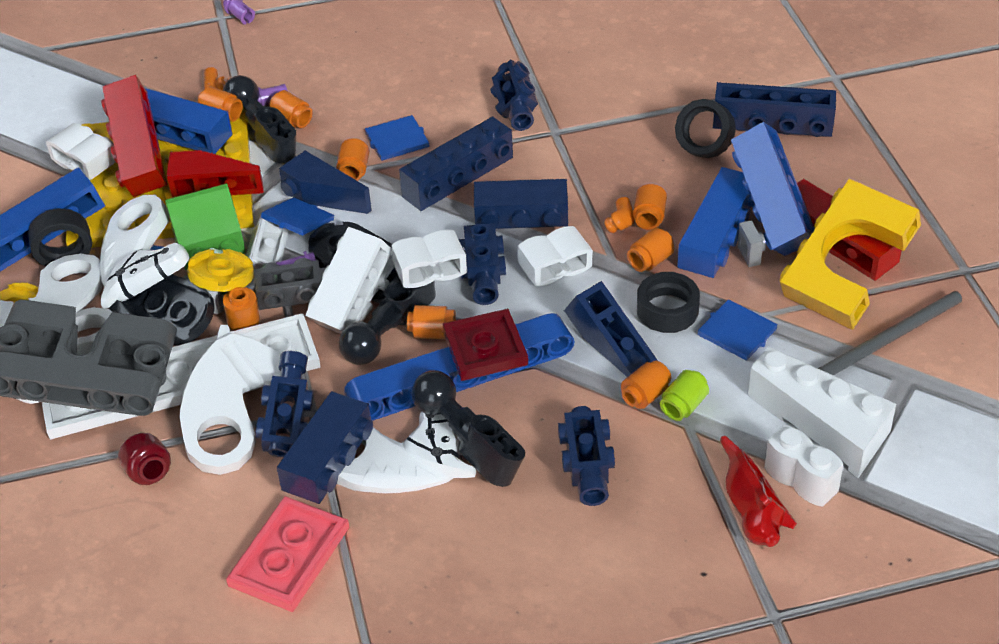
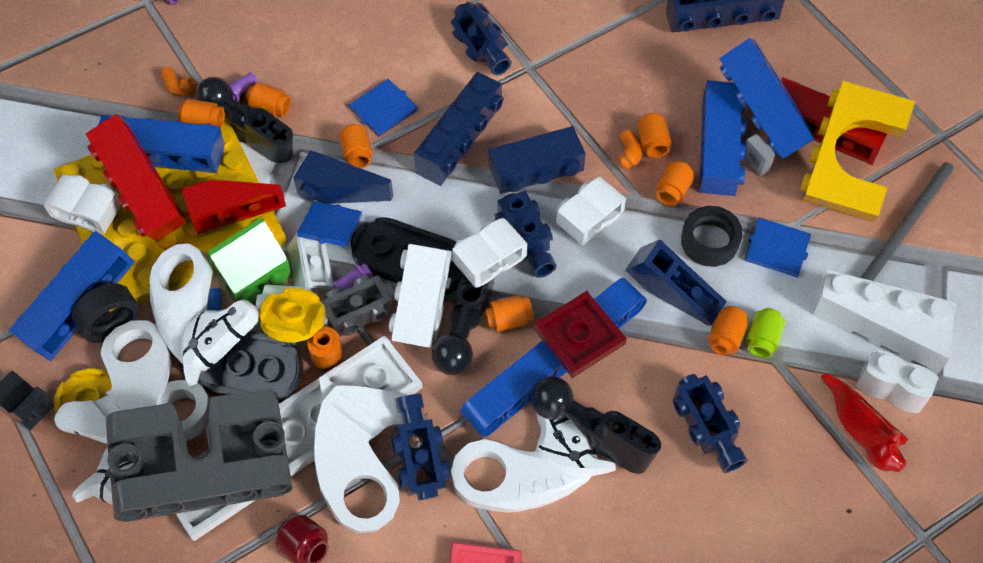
camera: 20 degrees left, 15 degrees up
dark blue brick [276,391,373,504] -> none
black tyre [675,99,736,158] -> none

